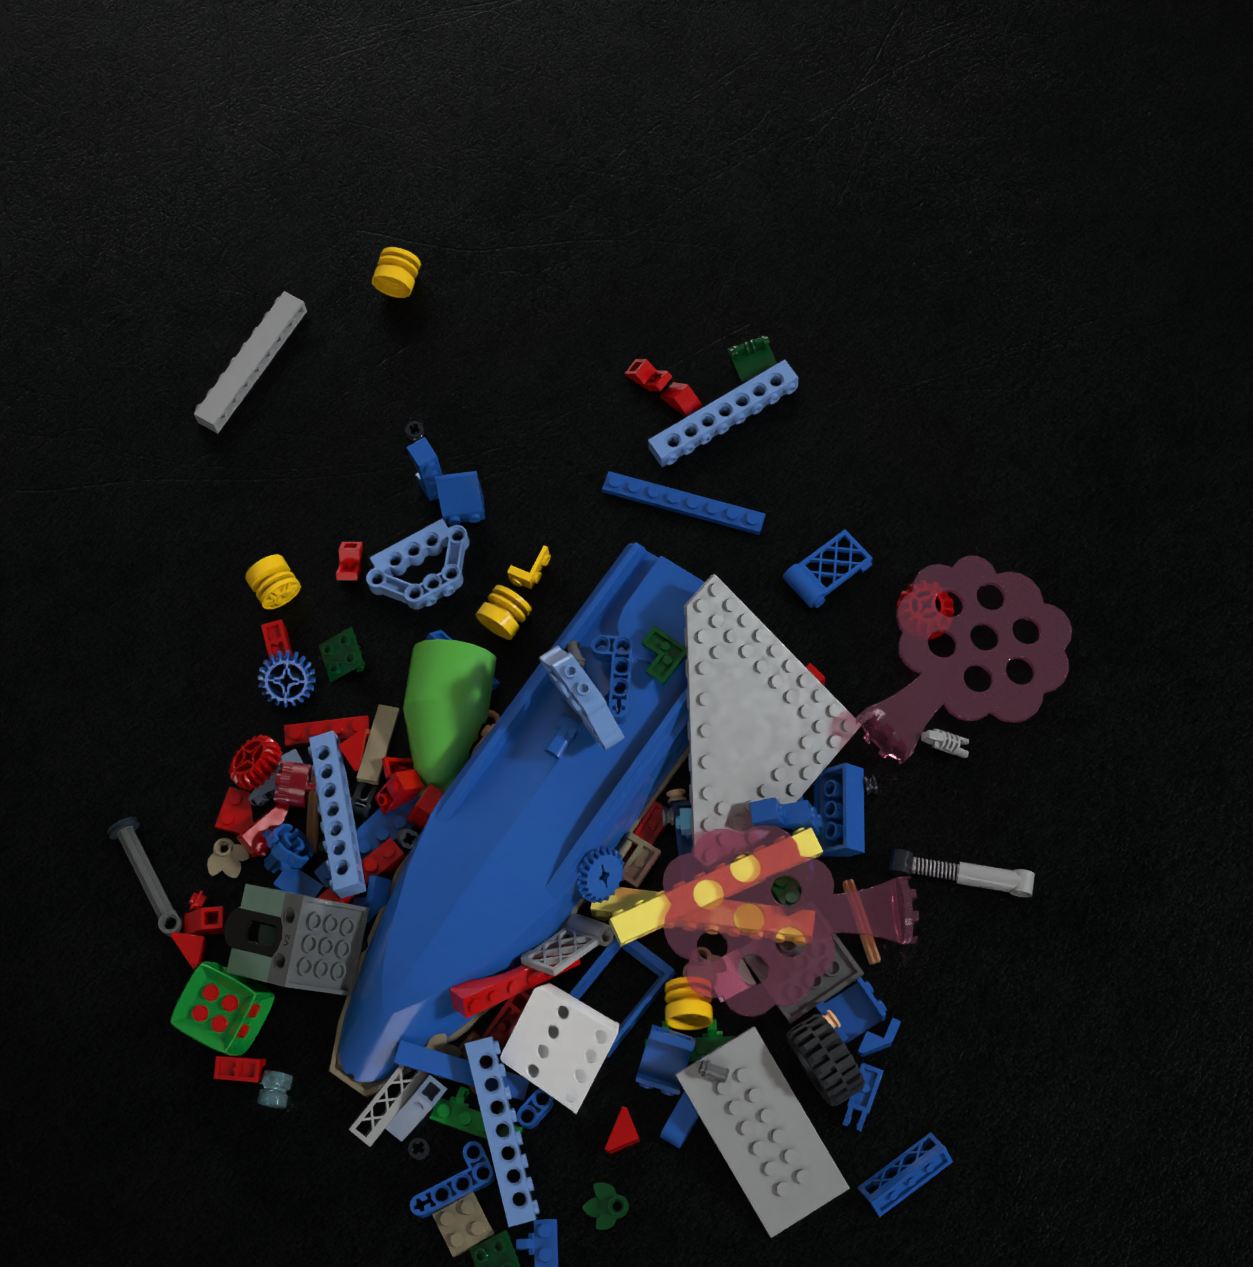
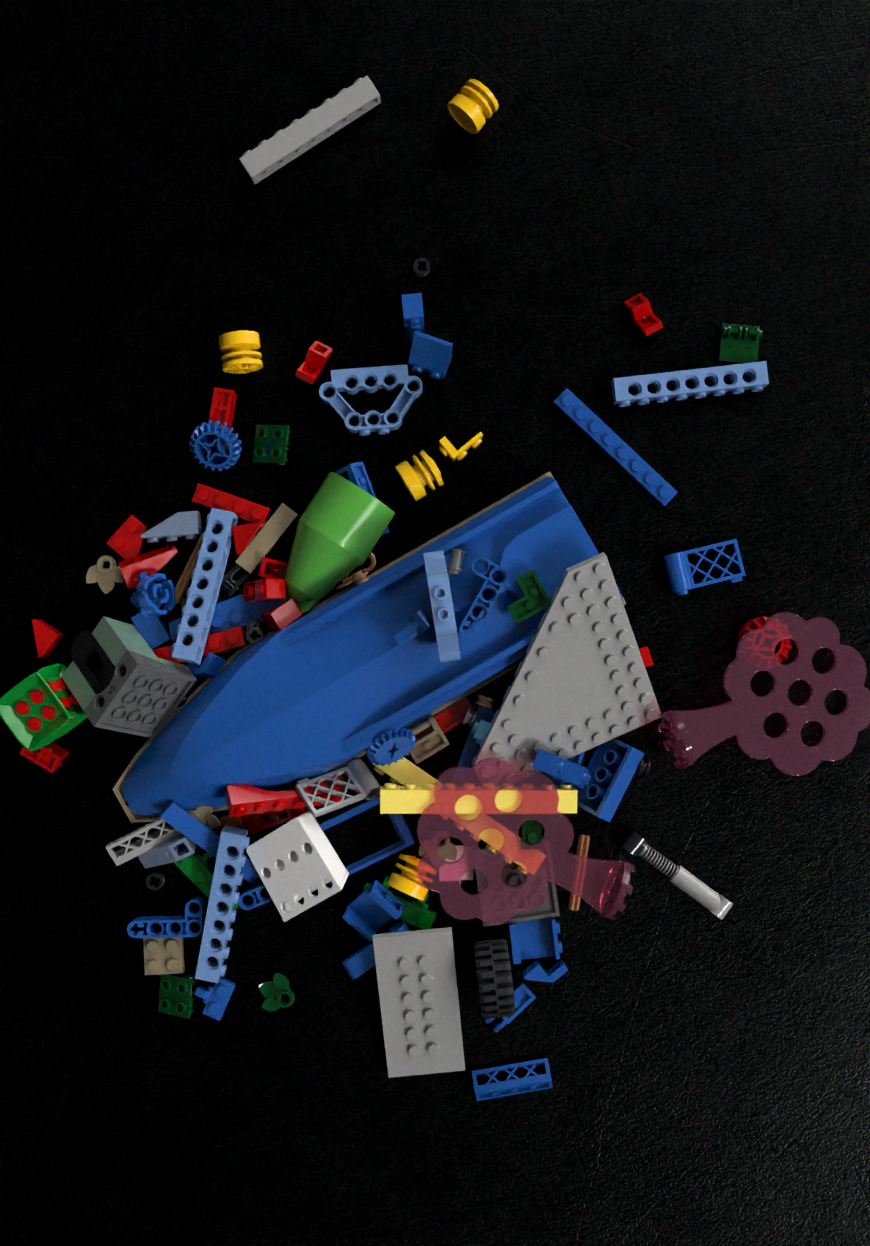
camera: 20 degrees right, 20 degrees up
dark grey piece [107,817,184,937] -> none
red slope [184,906,229,936] -> none
red plate [188,890,207,911] -> none
red gear [228,735,283,790] -> none
clear light blue wheel [257,1070,293,1109] -> none
dark red piece [273,761,317,808] -> none
red slope [605,1106,640,1154] -> none
red slope [660,382,703,418] -> none
dark grey pin [698,1060,729,1083] -> none
light nougat bush [822,1010,841,1028] -> none
light grey hinge [921,729,969,758] -> none

